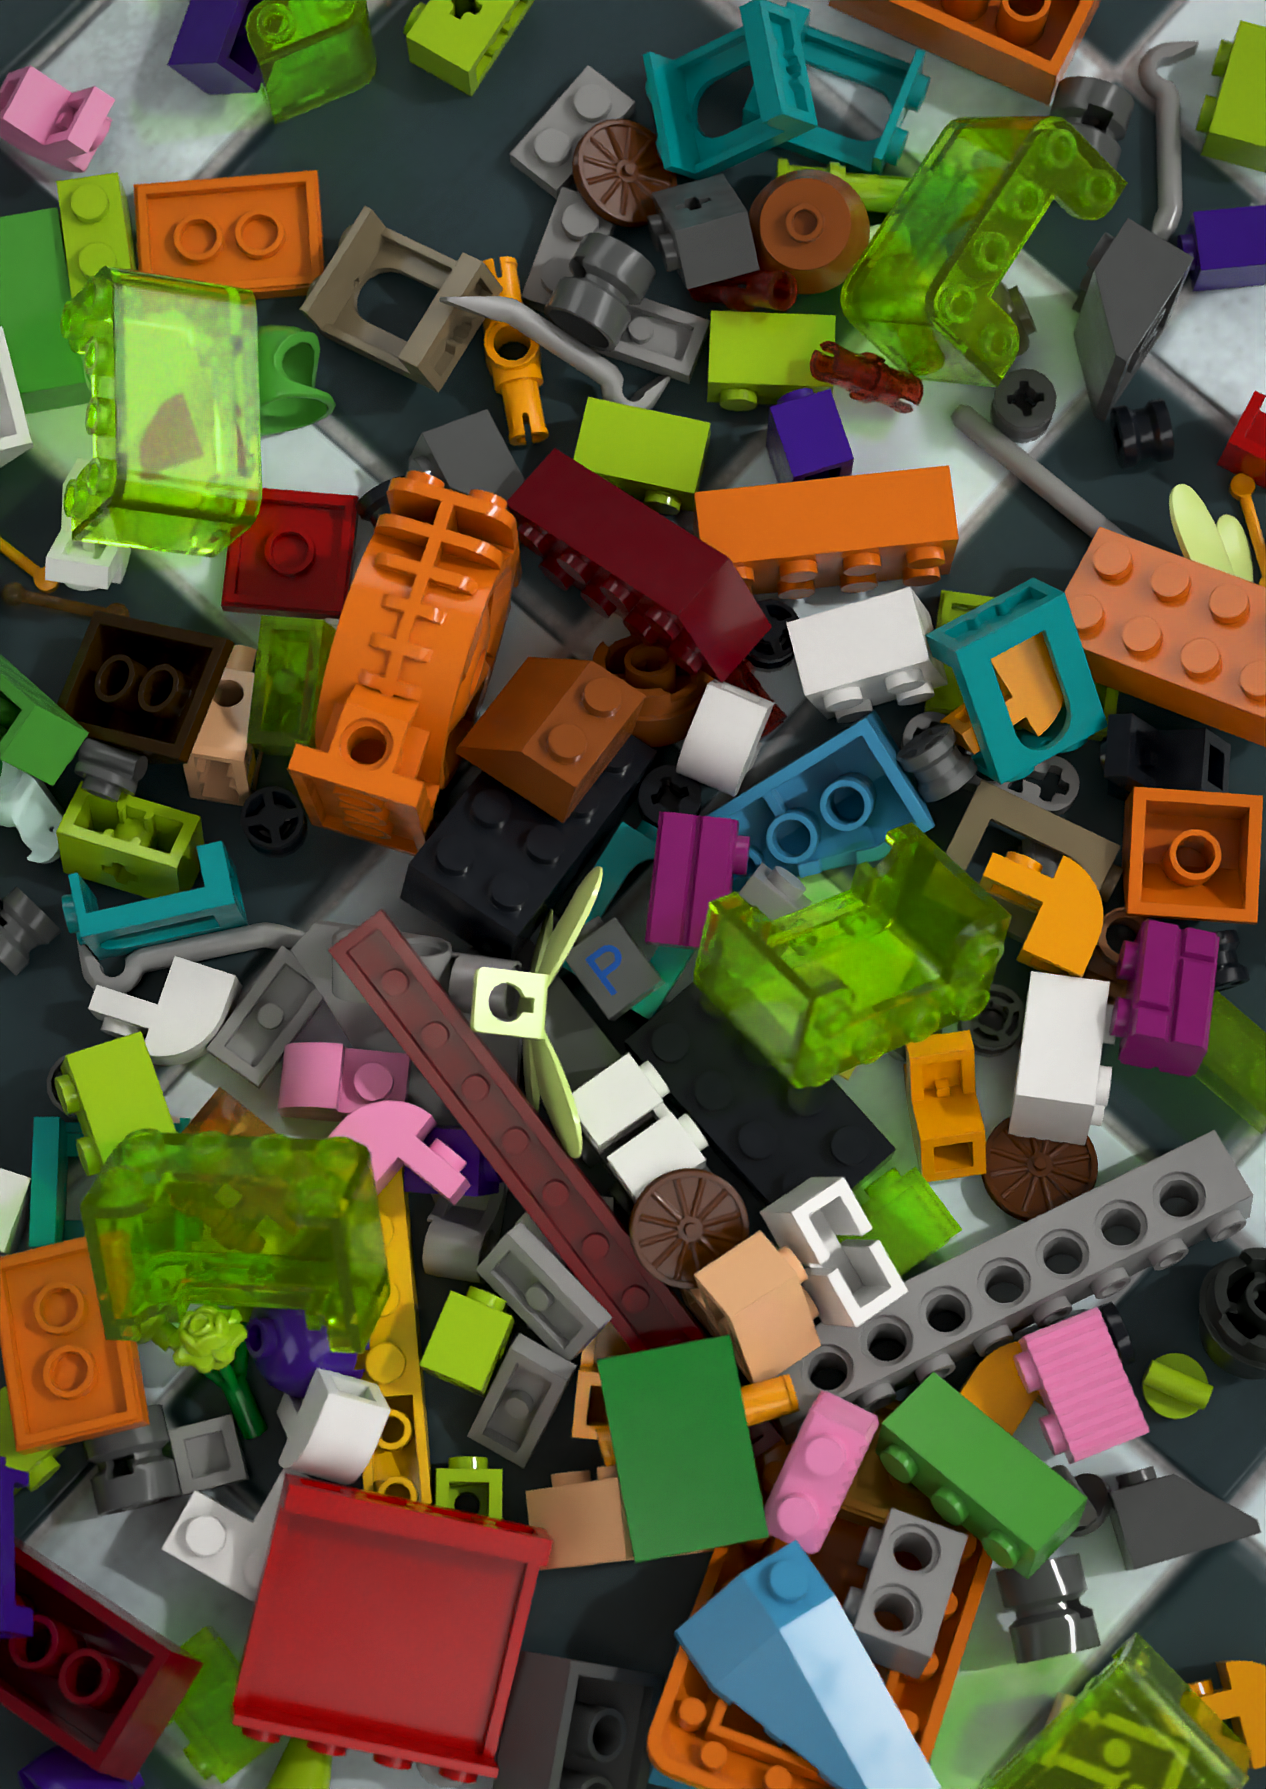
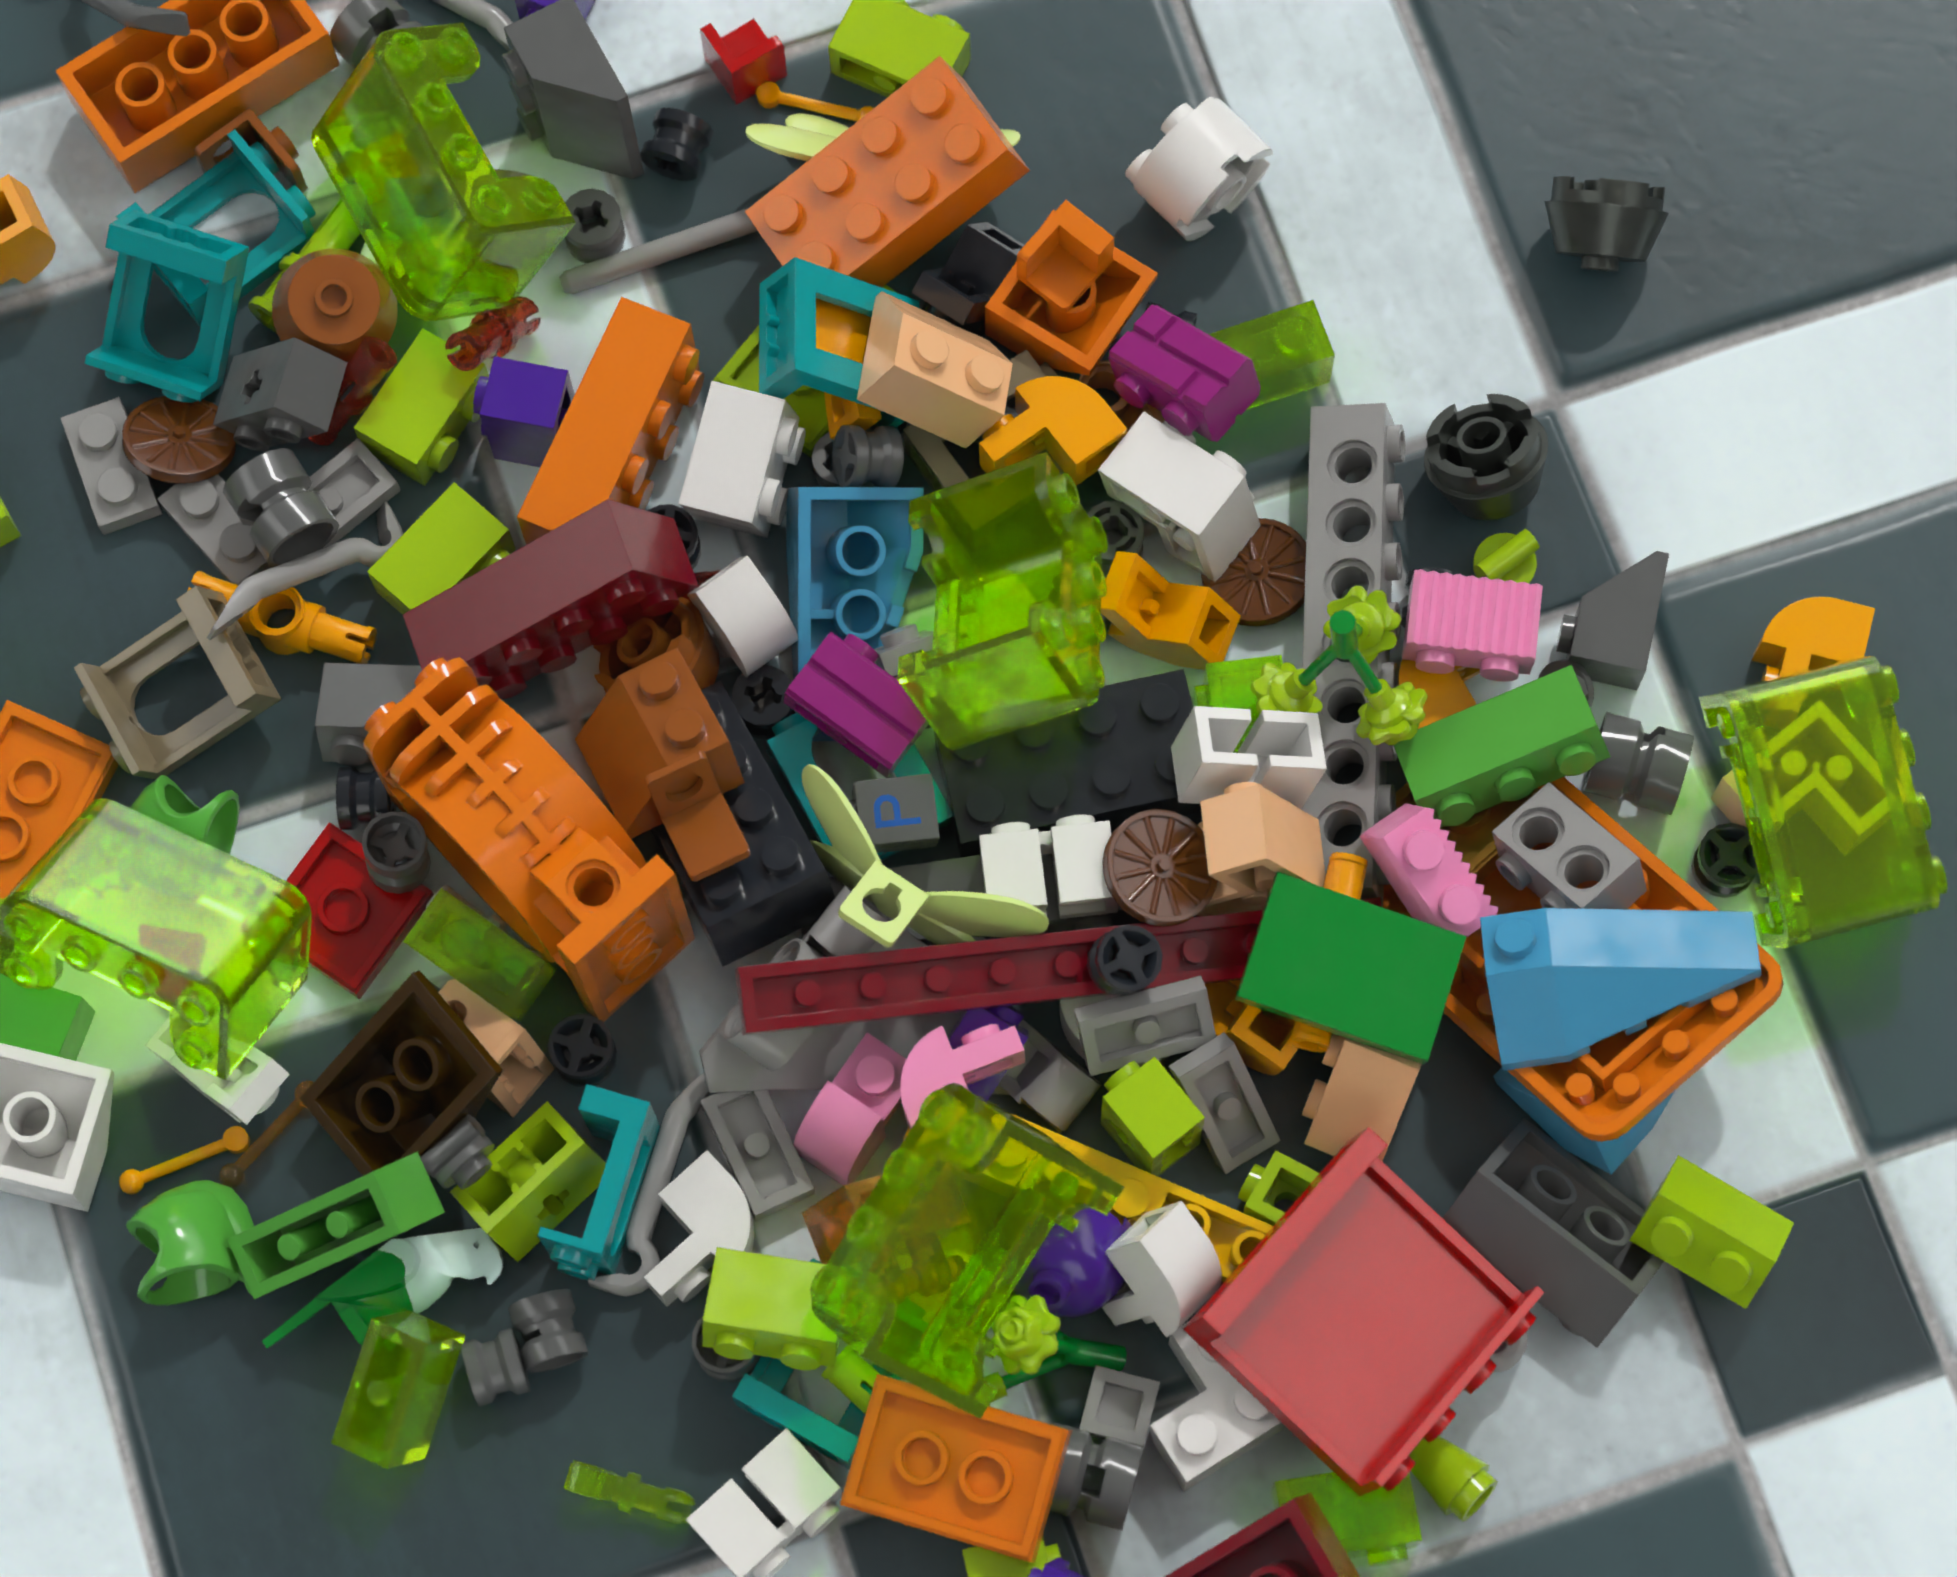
camera: 60 degrees left, 5 degrees down
none -> dark orange bracket [194,108,308,193]
none -> dark grey wheel [361,811,431,894]
none -> dark orange bracket [644,751,751,881]
none -> light nougat slope [857,291,1013,448]
none -> orange panel [1017,200,1115,313]
none -> black wheel [1087,925,1163,996]
none -> lime plant [1250,585,1428,746]
none -> black wheel [1691,823,1764,898]

